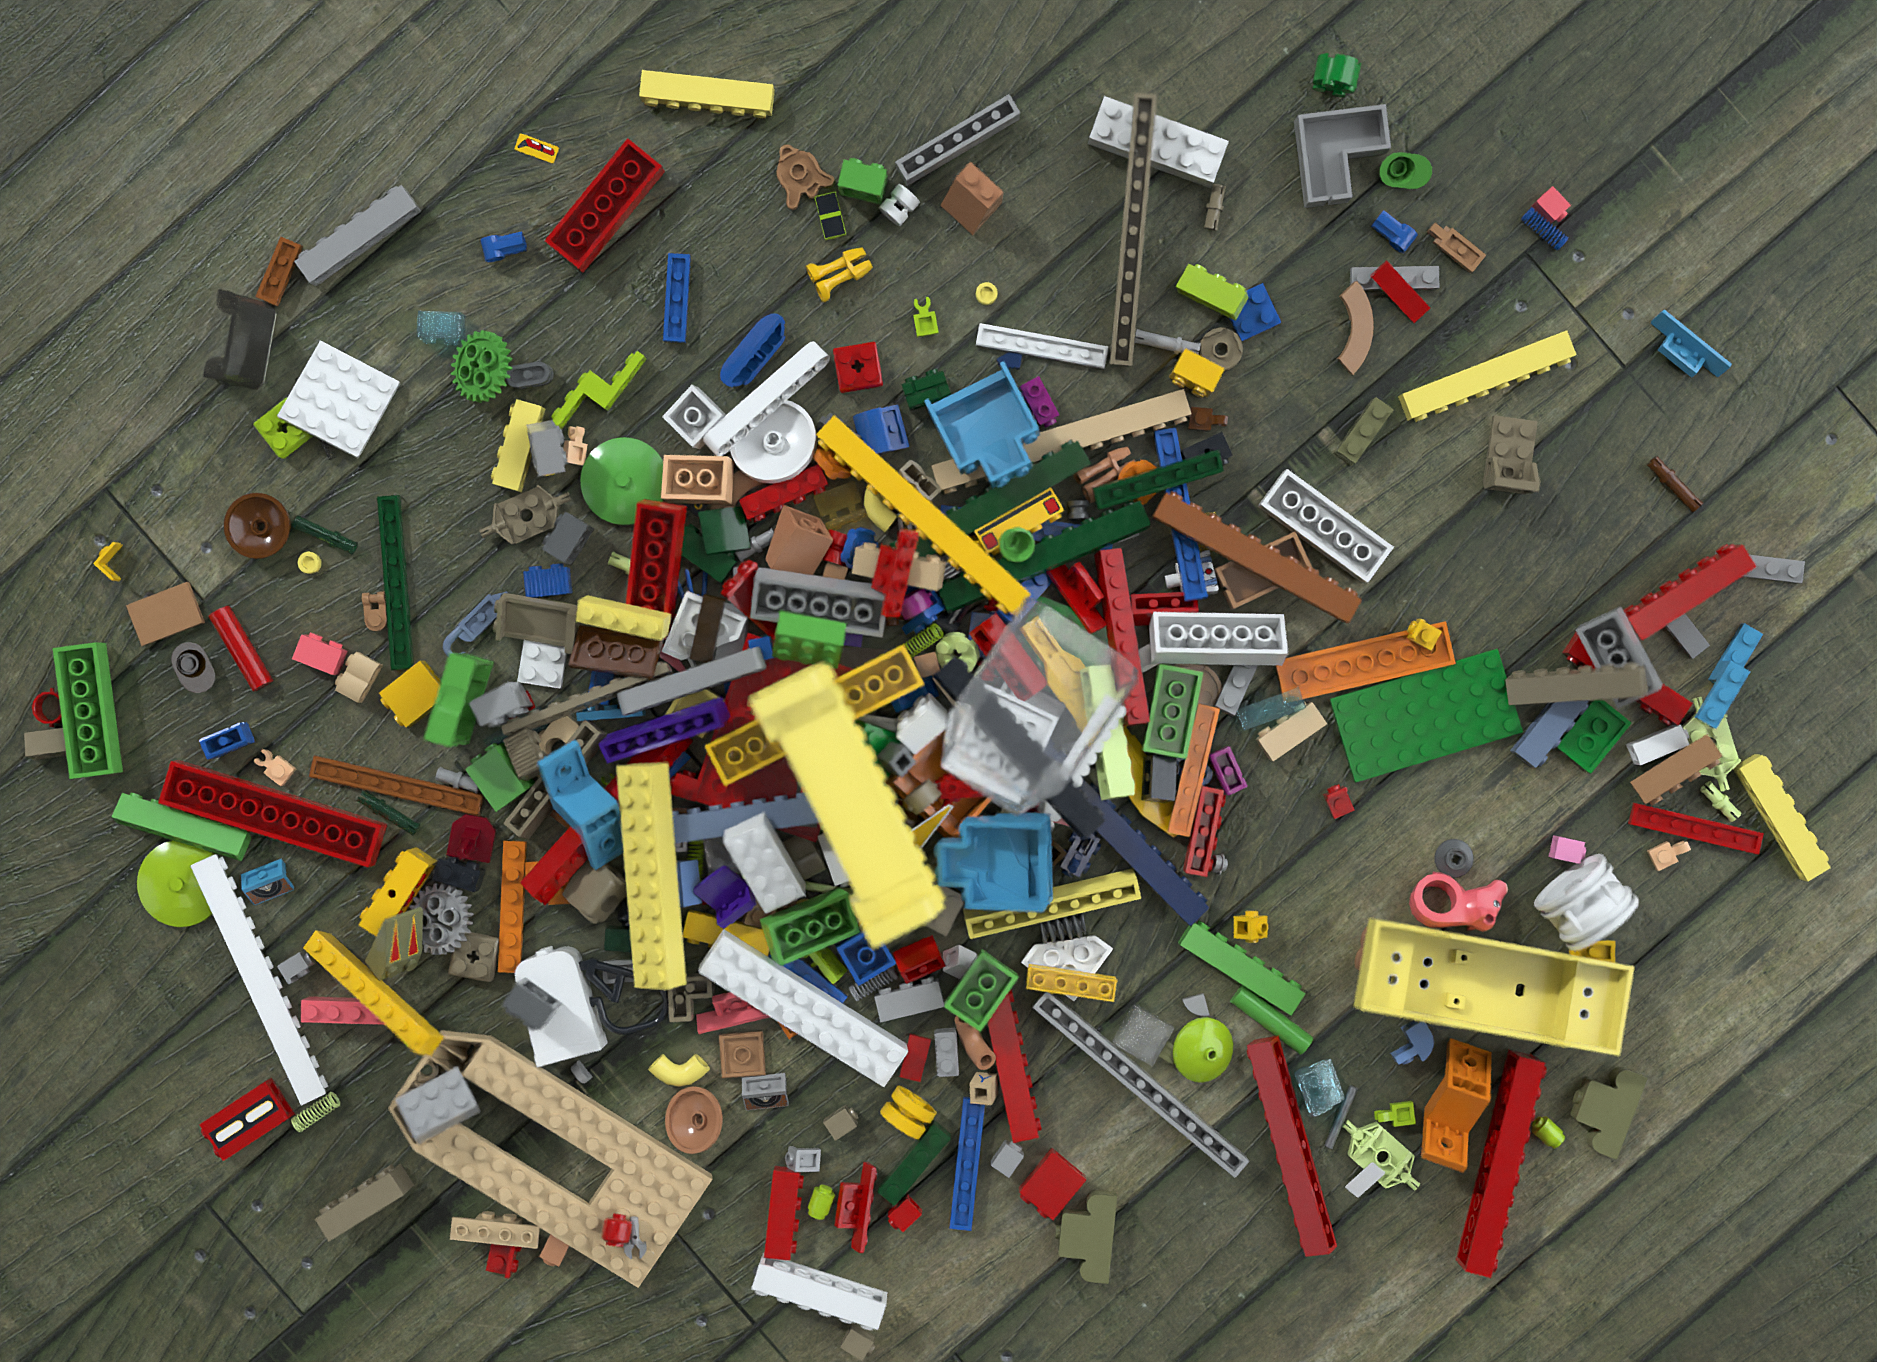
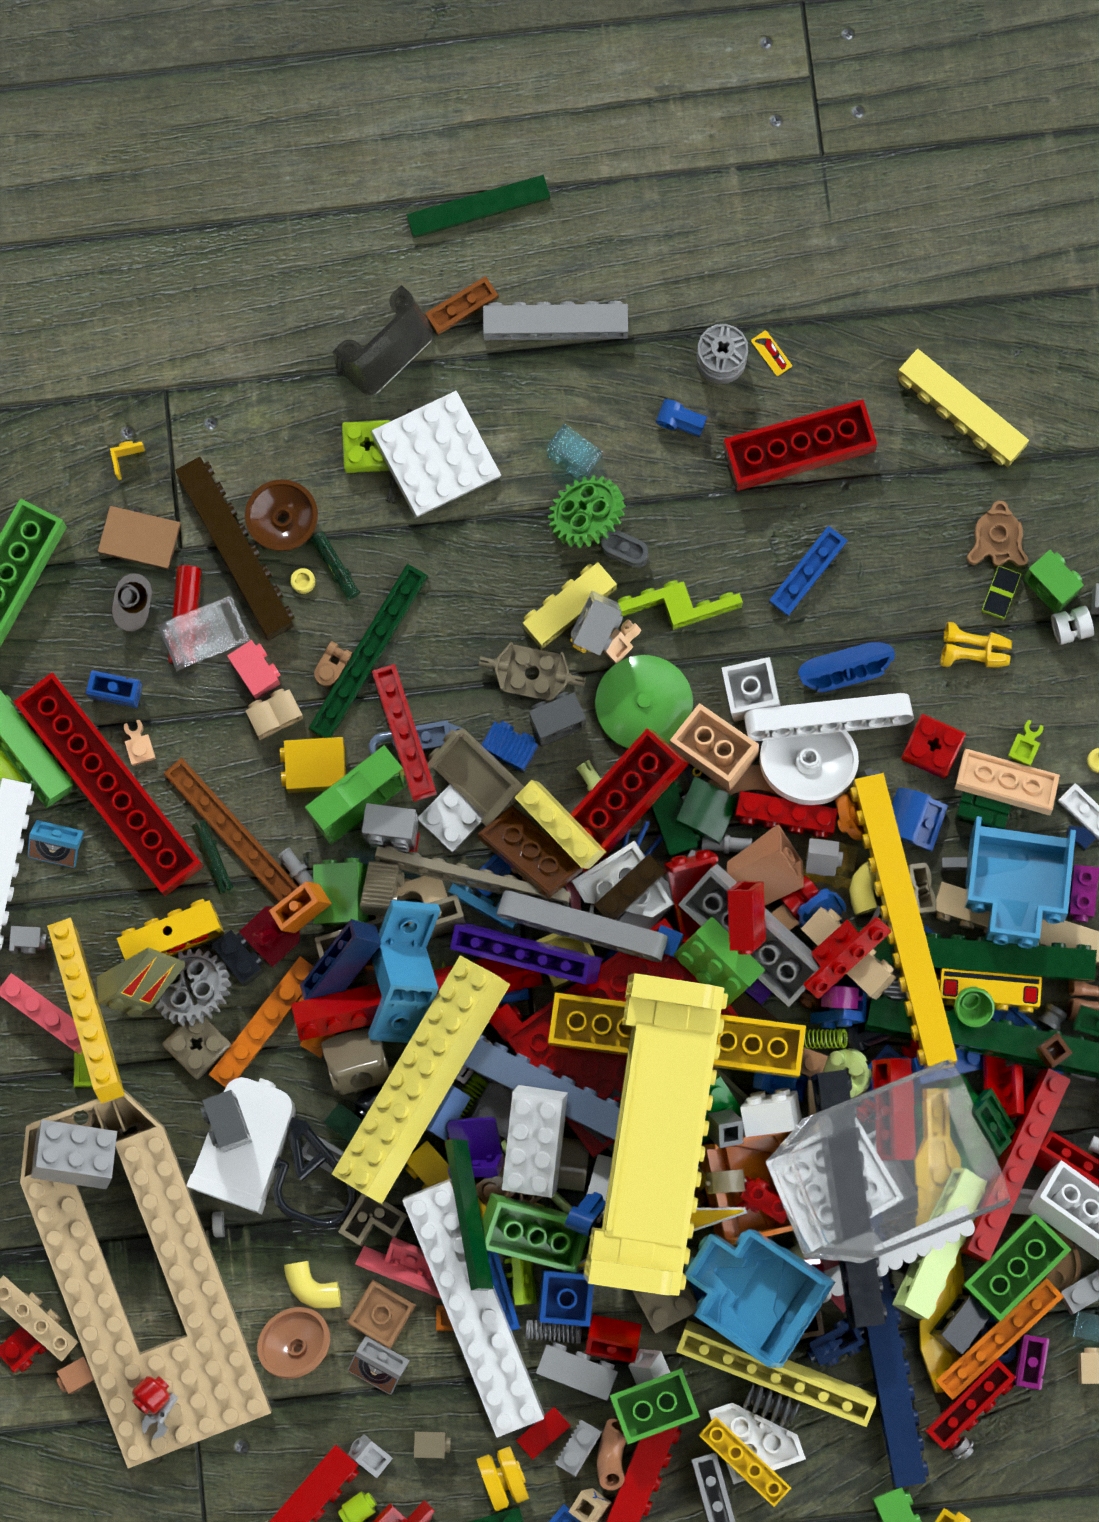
camera: 30 degrees right, 10 degrees down
none -> clear brick [158,596,250,671]
none -> dark brown brick [175,456,295,641]
none -> orange brick [269,881,332,933]
none -> dark blue brick [300,919,381,1000]
none -> red tile [372,664,437,802]
none -> dark green tile [407,174,550,238]
none -> dark green tile [445,1139,494,1291]
none -> blue piece [565,1192,606,1237]
none -> light grey wheel [697,324,748,384]
none -> red brick [727,881,766,955]
none -> light grey brick [805,838,843,876]
none -> light grey tile [940,857,967,871]
none -> light nougat tile [955,748,1060,816]
none -> dark green slope [971,1088,1016,1156]
none -> reddish brown brick [1036,1033,1072,1068]

